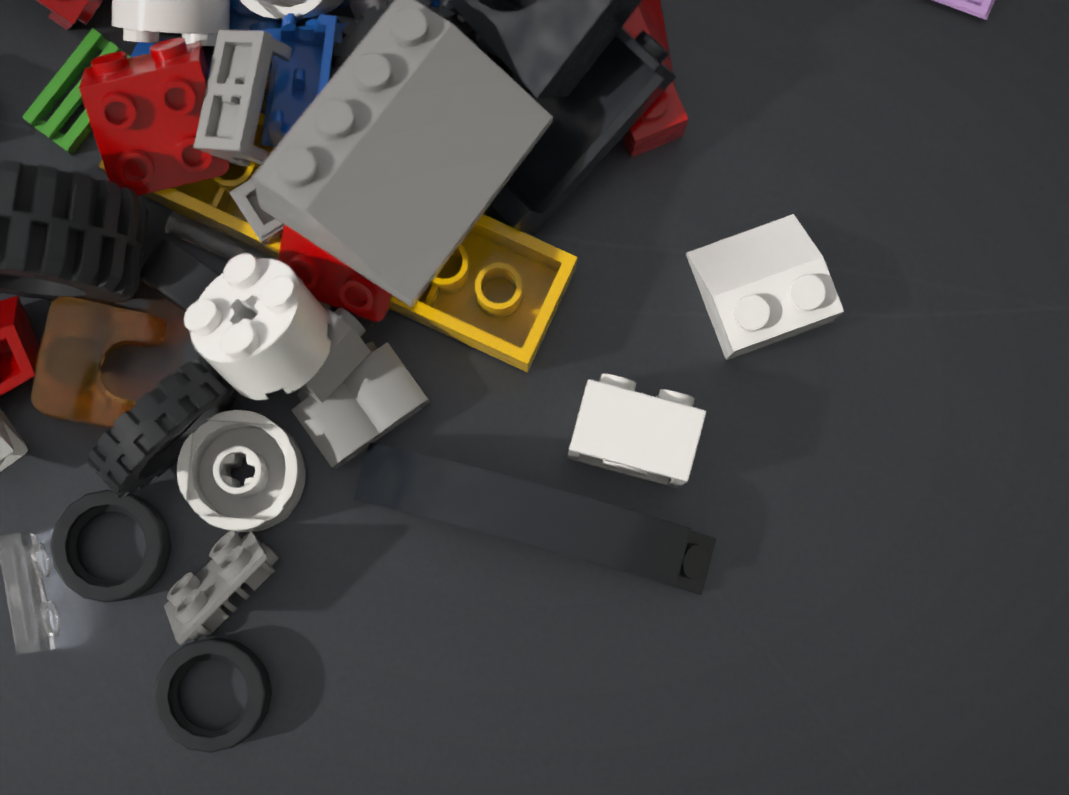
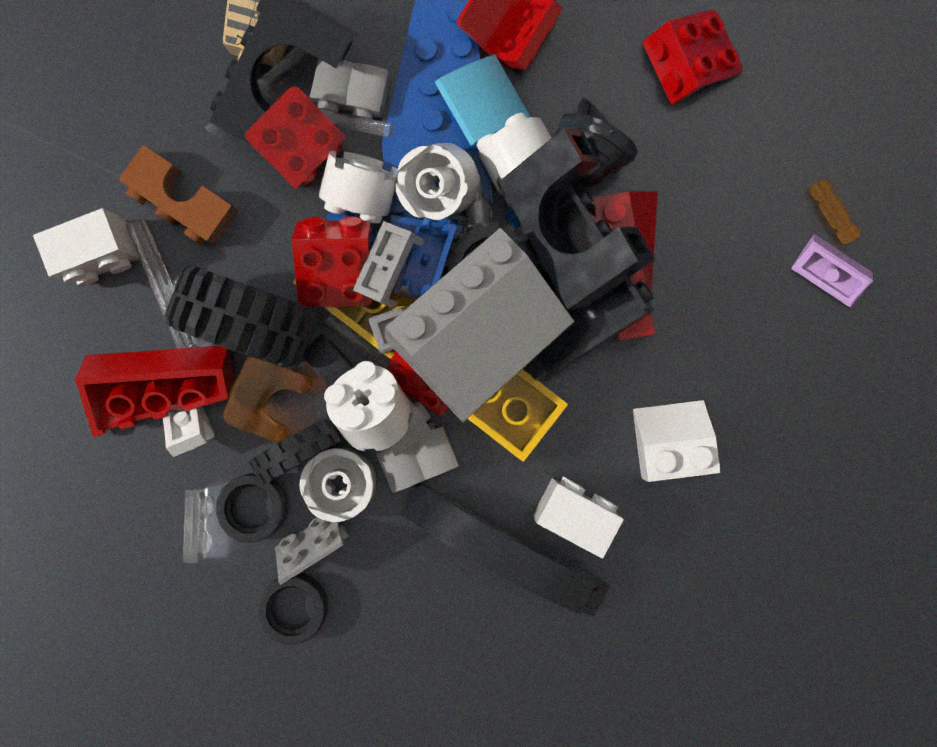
camera: 20 degrees right, 5 degrees up
bright green tile [22,28,131,155] -> none

